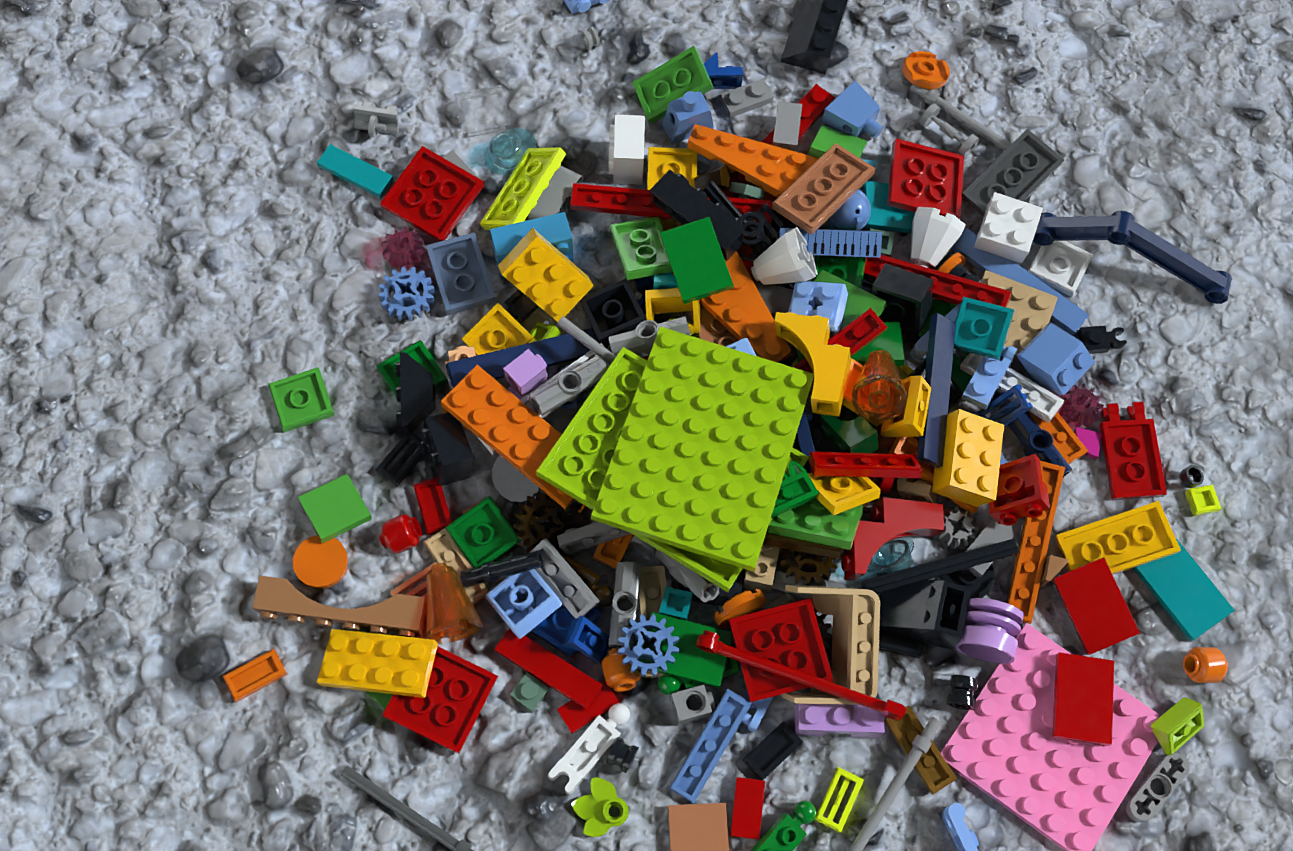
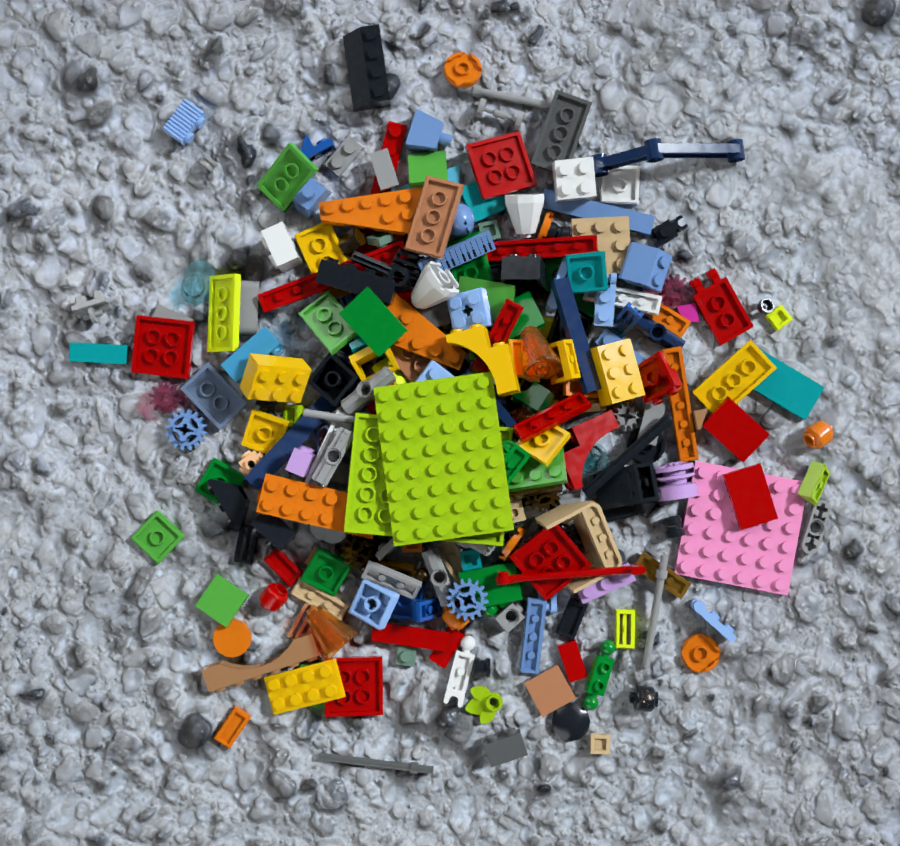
camera: 20 degrees left, 20 degrees up
black pin [460,550,544,588] -> none

